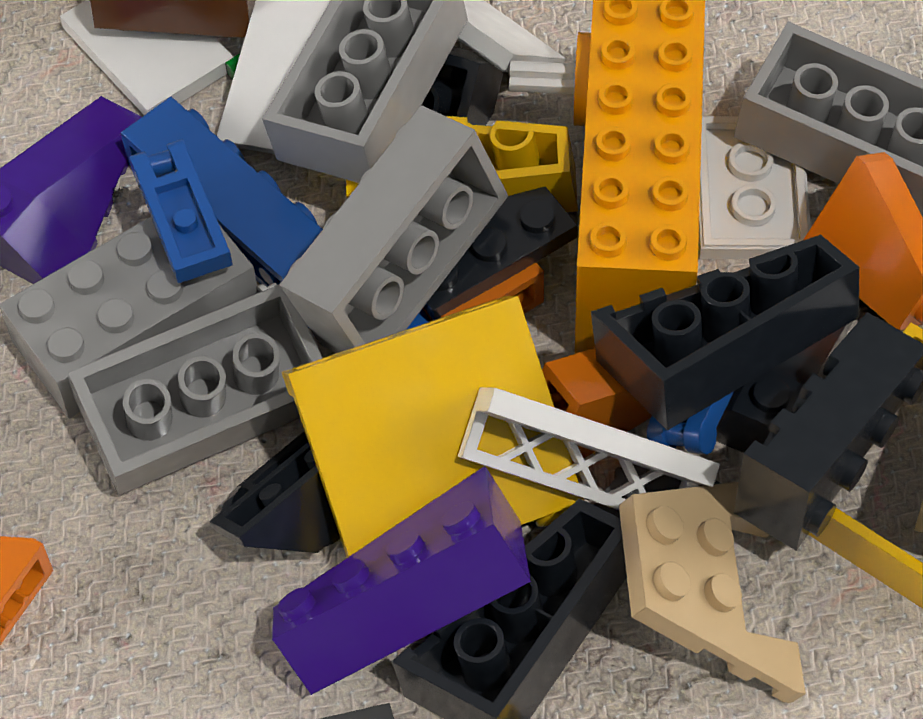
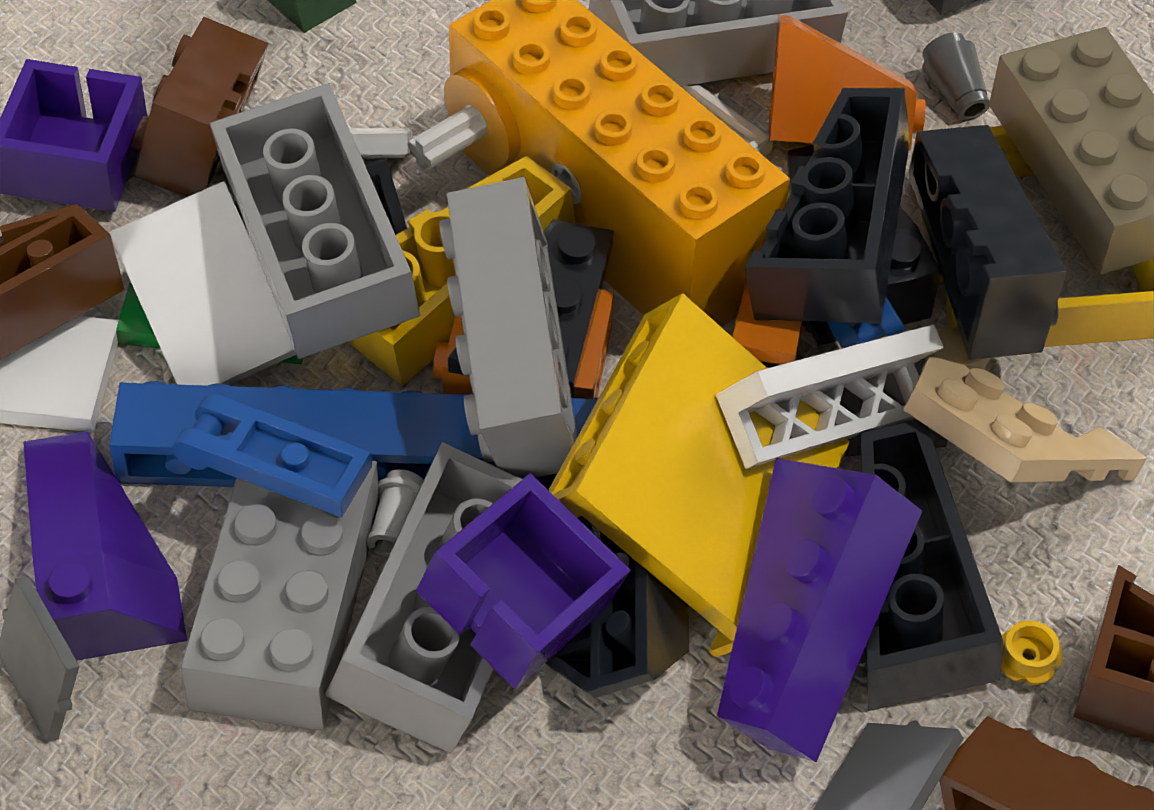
camera: 50 degrees left, 5 degrees down
none -> dark purple piece [416,473,631,690]

